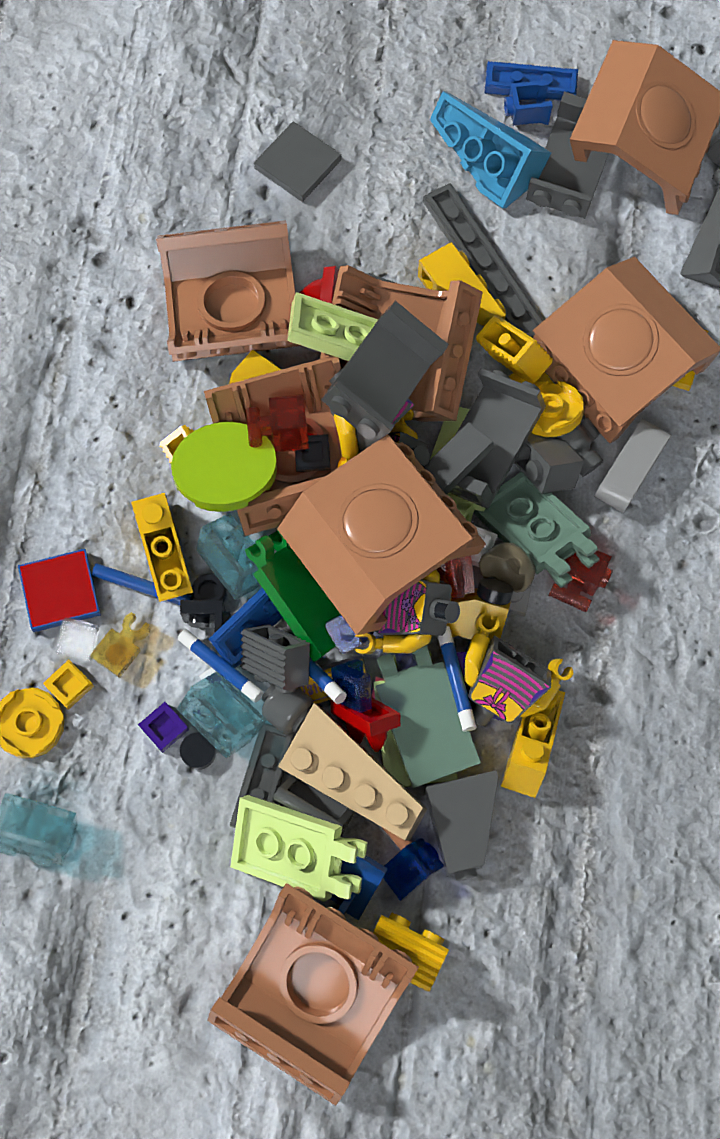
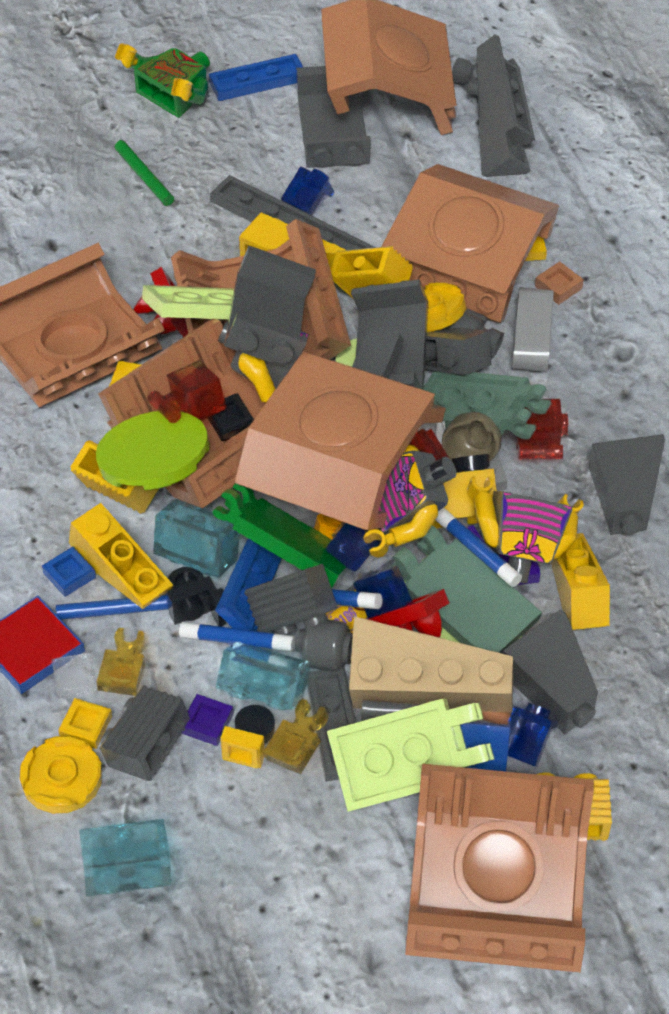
camera: 25 degrees left, 20 degrees down
dark grey tile [254,121,341,202] -> none
dark azure wedge [430,91,551,208] -> none
blue window [504,80,553,126] -> none
none -> blue tile [42,546,96,597]
none -> dark grey brick [100,685,190,781]
none -> green bar [114,140,174,206]
none -> green torso [115,43,210,118]
none -> yellow tile [221,726,265,769]
none -> clear yellow plate [263,699,329,775]
none -> clear blue bracket [281,166,335,215]
none -> nougat tile [535,261,584,305]
none -> dark grey slope [588,434,665,535]

